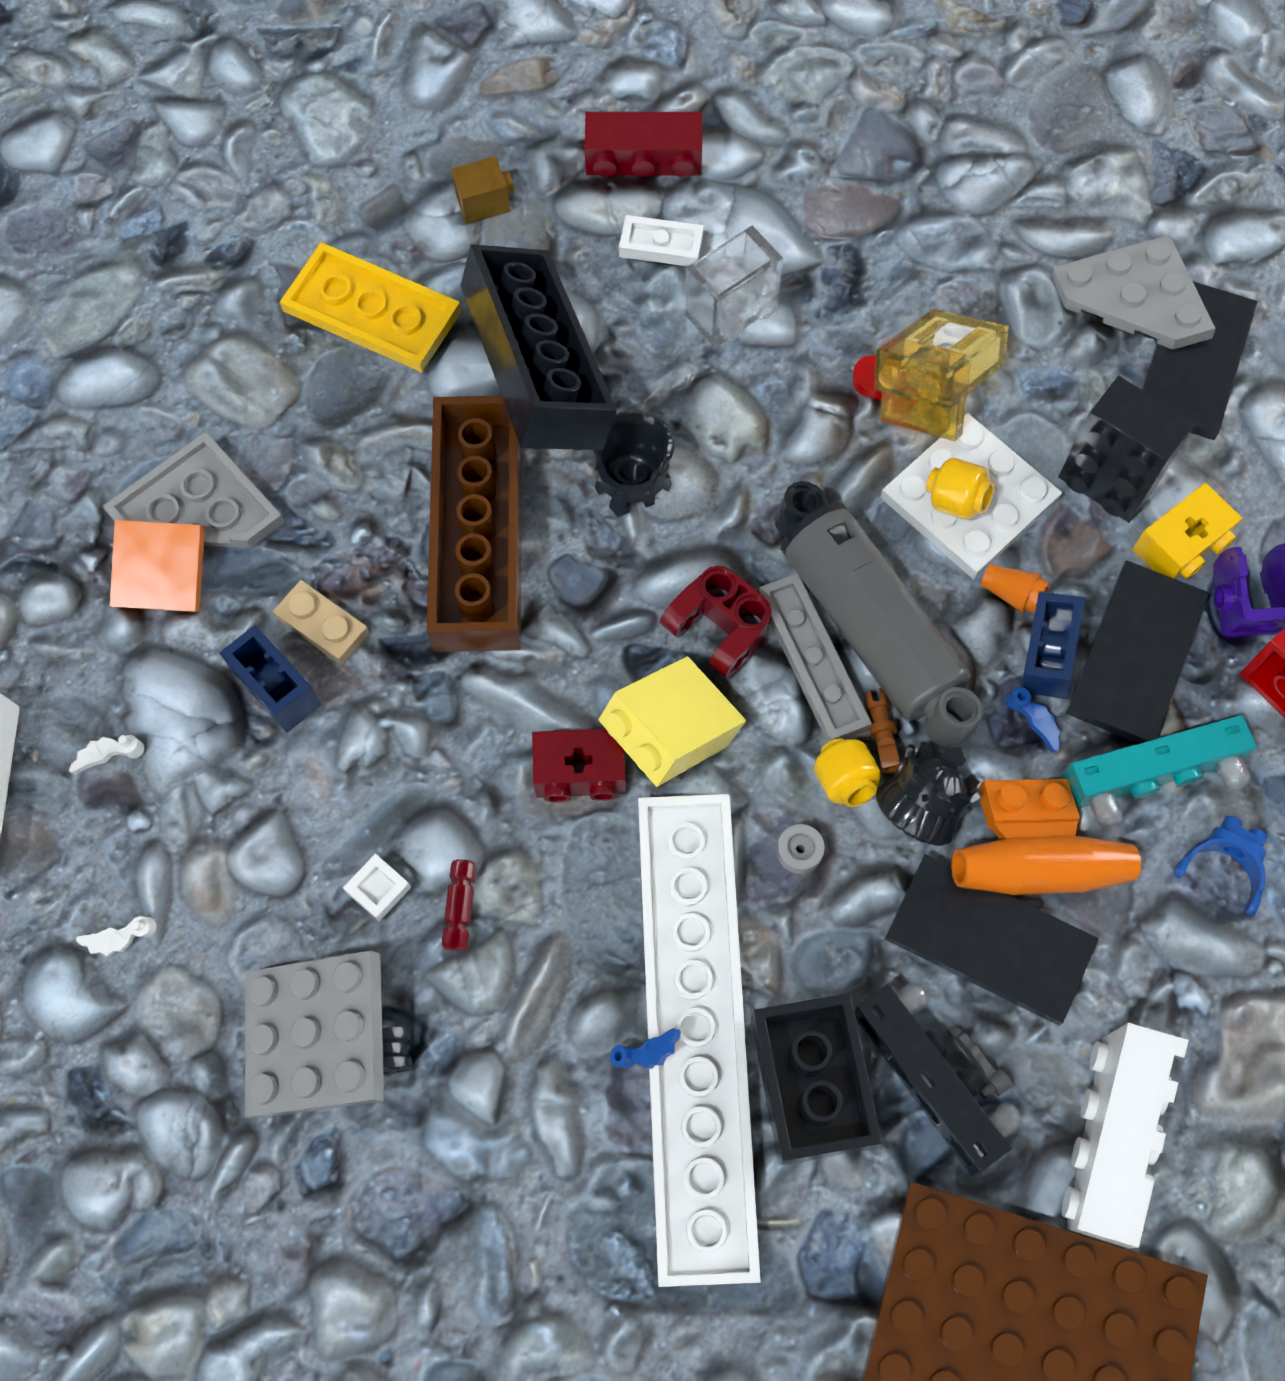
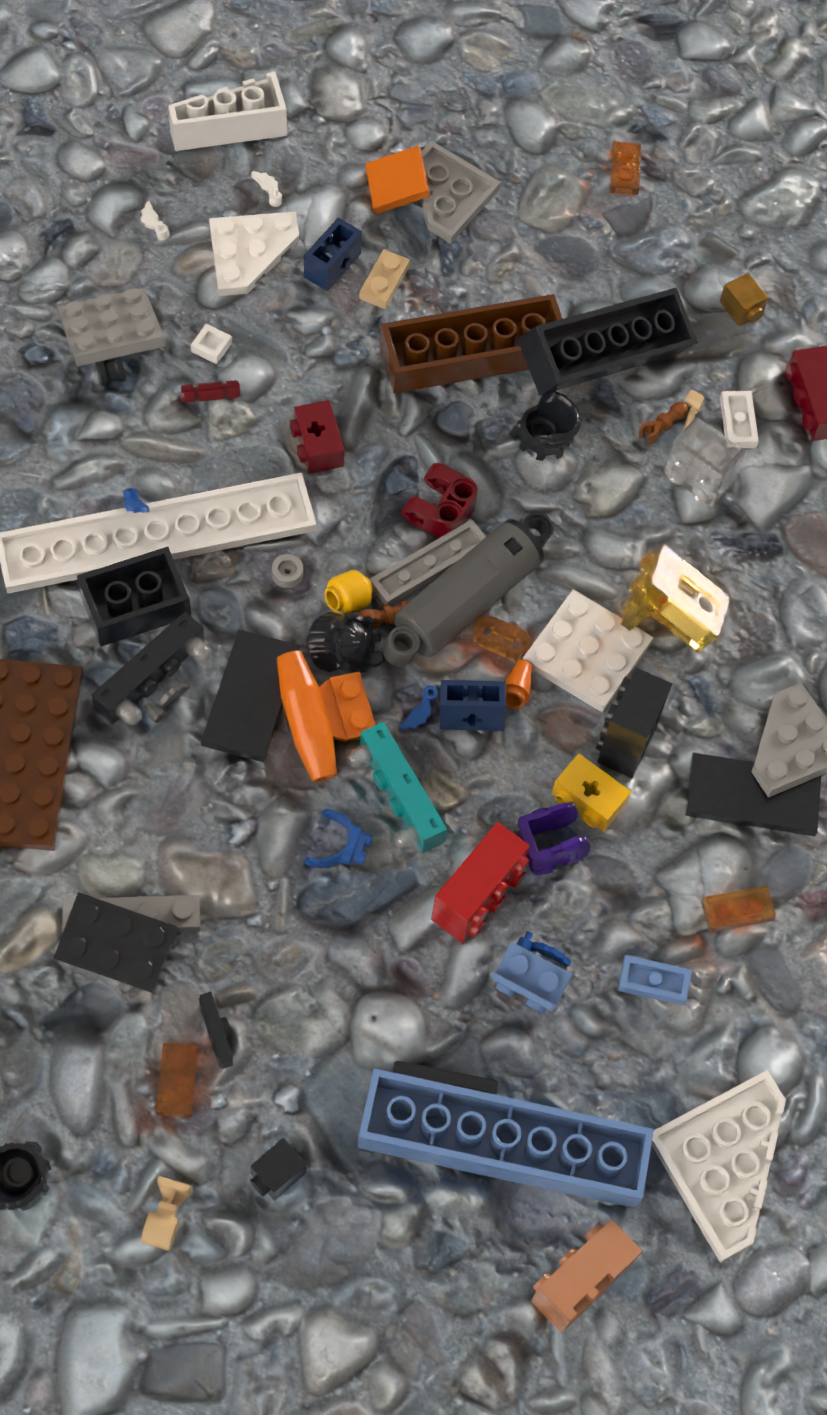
camera: 70 degrees right, 5 degrees down
yellow plate [280,242,462,373] -> none
light yellow brick [598,656,746,787] -> none
yellow head [926,458,995,520] -> none
white wedge [1062,1023,1189,1249] -> none
black tile [1065,560,1209,744] -> none
none -> white plate [209,211,299,296]
none -> clear orange beam [473,615,531,661]
none -> clear orange plate [610,141,641,196]
none -> dark orange piece [639,402,688,445]
none -> tan hand [683,390,704,433]

